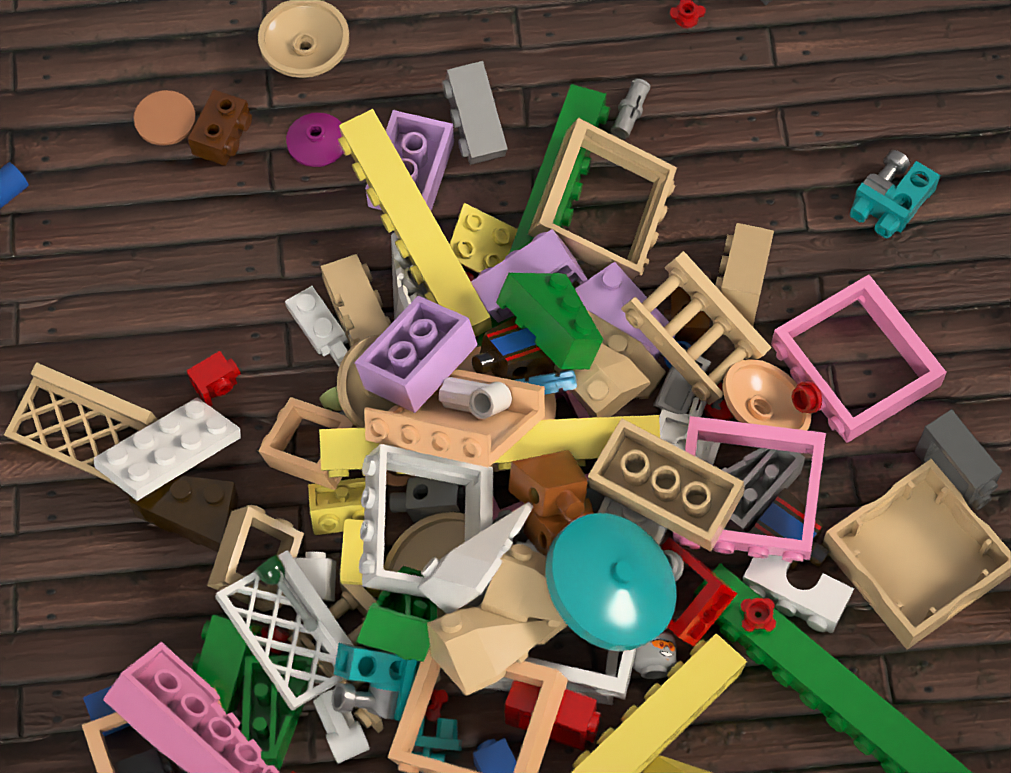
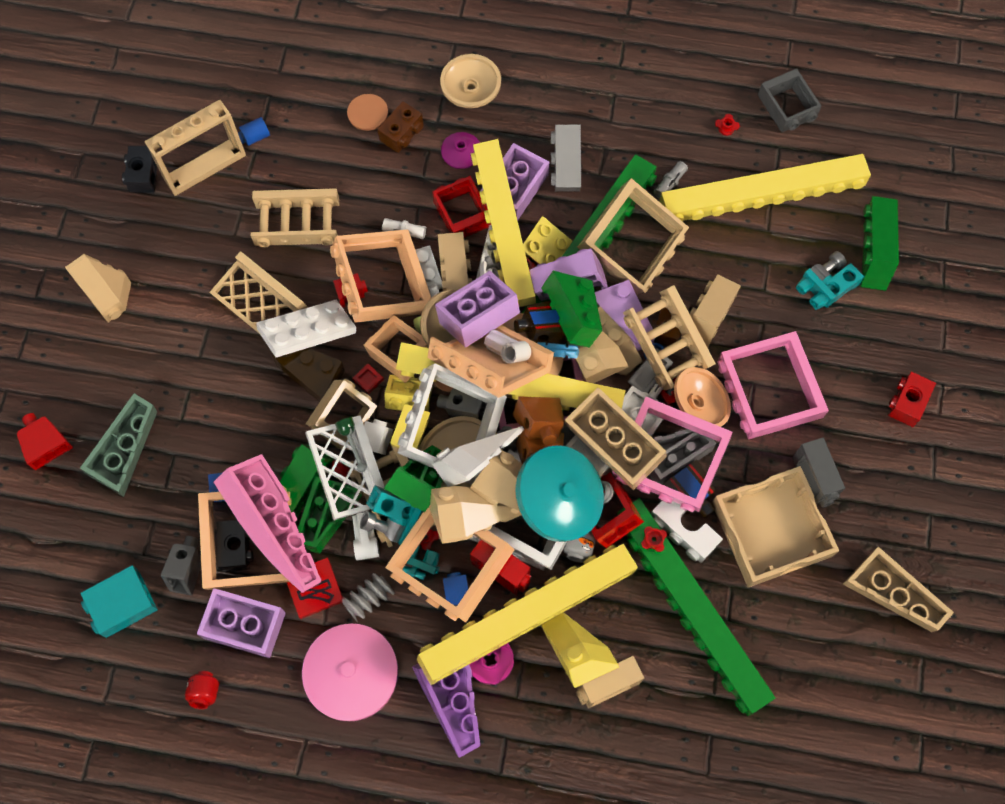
camera: 15 degrees right, 5 degrees up
red plate [791,381,822,414] -> none
none -> tan fence [251,188,339,247]
none -> light nougat window [330,230,431,323]
none -> red tile [352,364,384,395]
none -> white pin [382,218,426,240]
none -> red window [432,176,491,238]
none -> light yellow brick [659,154,871,222]
none -> green wedge [861,196,899,291]

